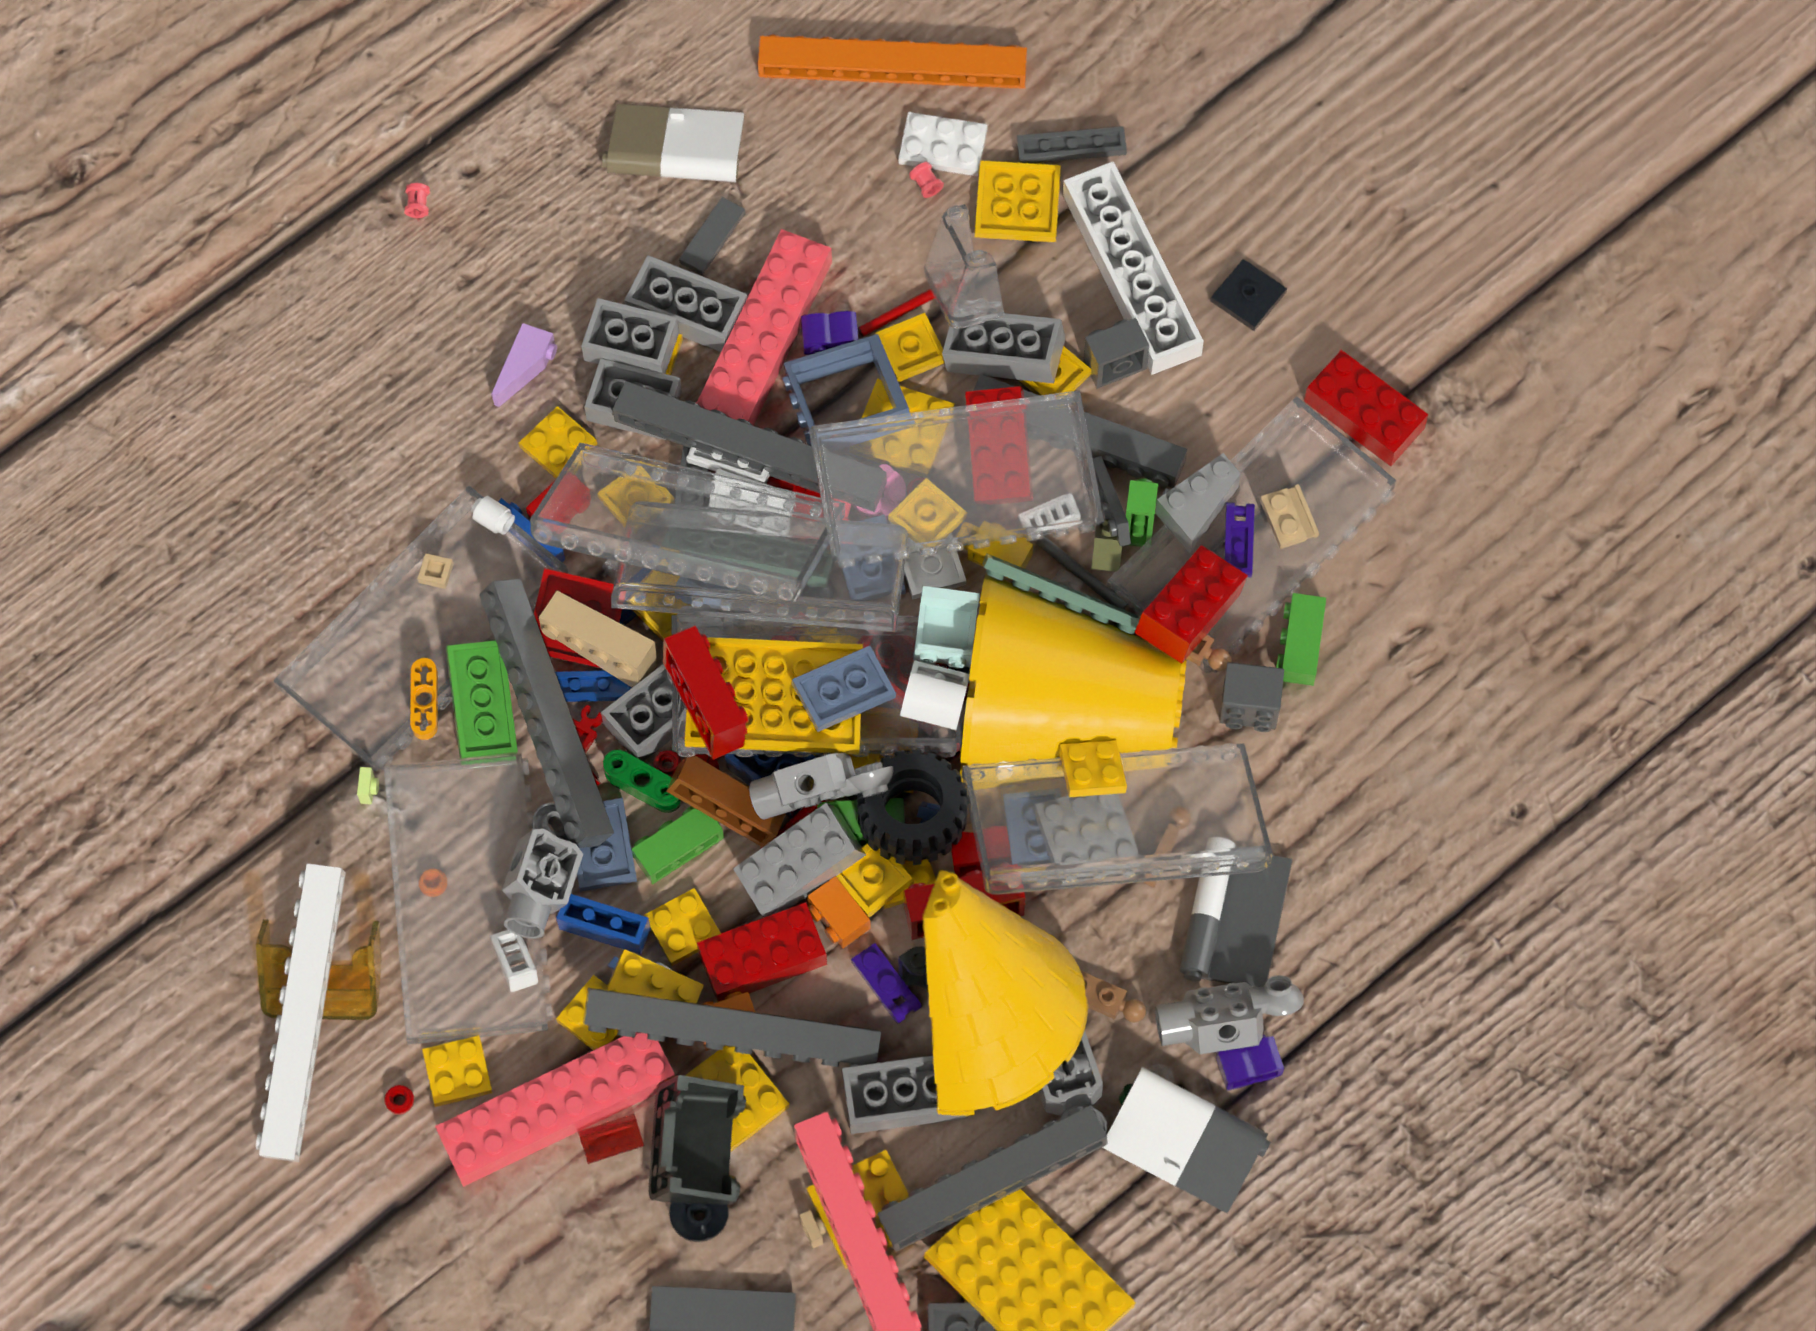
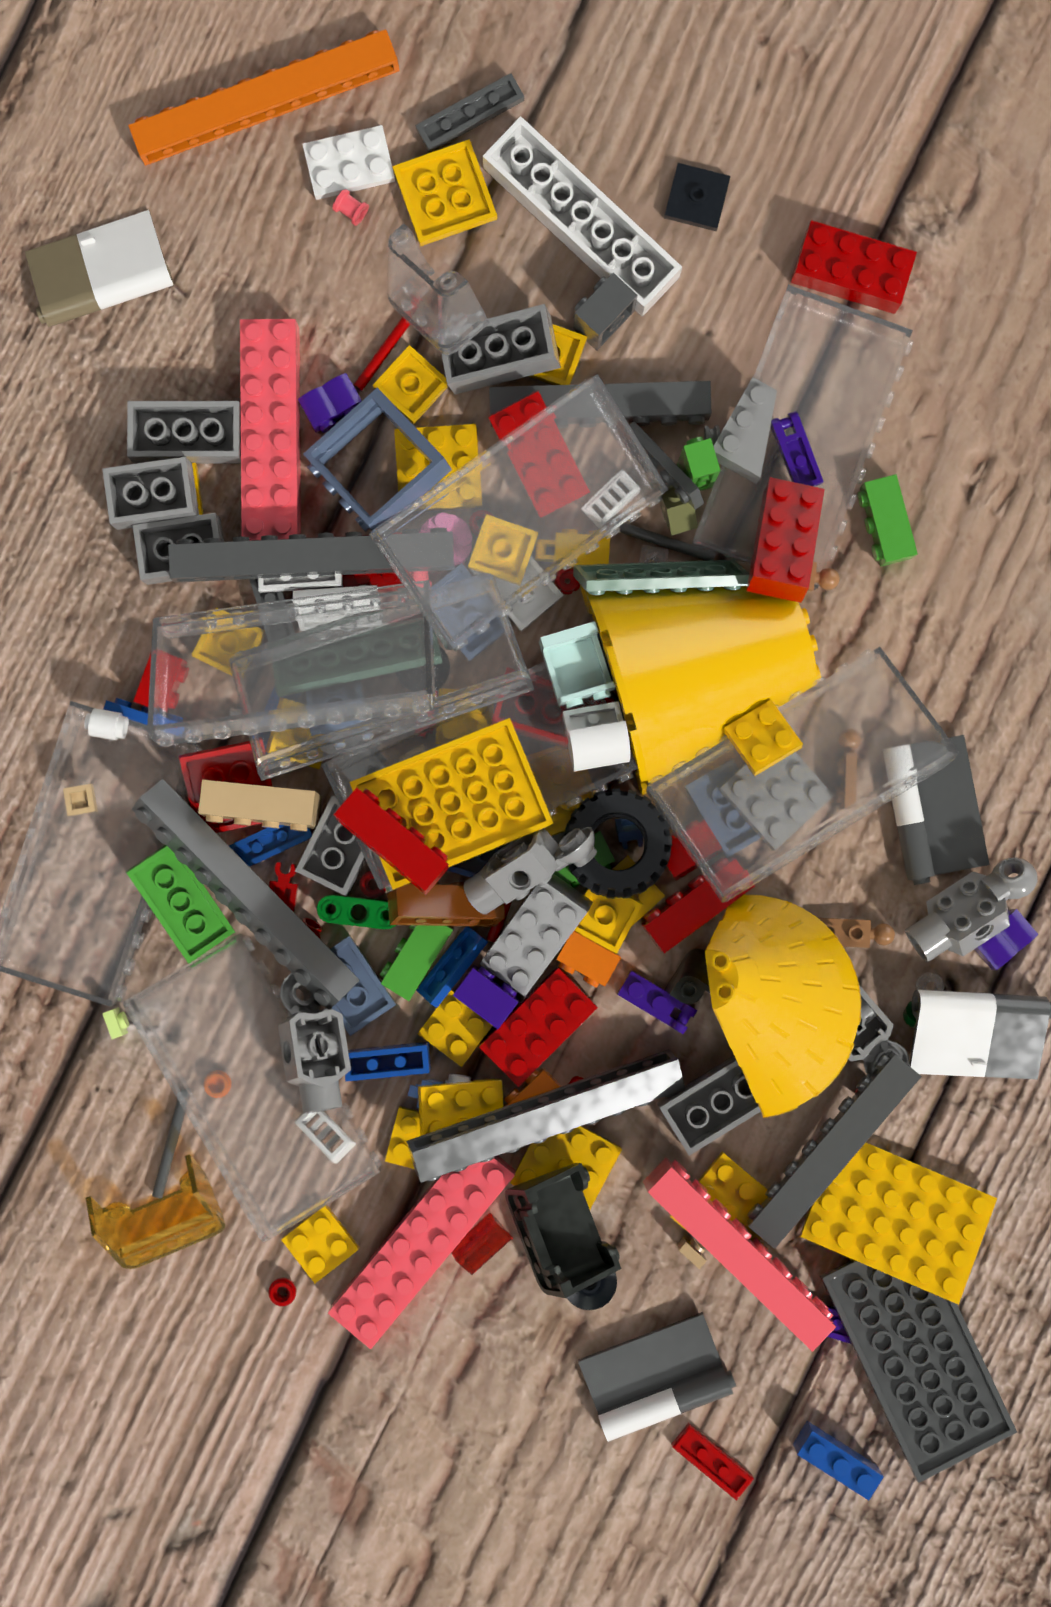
camera: 25 degrees left, 20 degrees up
white brick [256,864,346,1162] -> none
light orange beam [410,658,438,740] -> none
lavender slope [492,323,557,407] -> none
yellow plate [519,406,598,479] -> none
dark grey tile [679,197,745,276] -> none
sand blue plate [792,646,896,732] -> none
dark grey piece [1220,662,1284,732] -> none
tan plate [1260,484,1319,549] -> none
none -> dark grey bar [152,1087,191,1198]
none -> blue plate [416,926,488,1008]
none -> dark purple brick [453,965,519,1029]
none -> red plate [554,568,580,595]

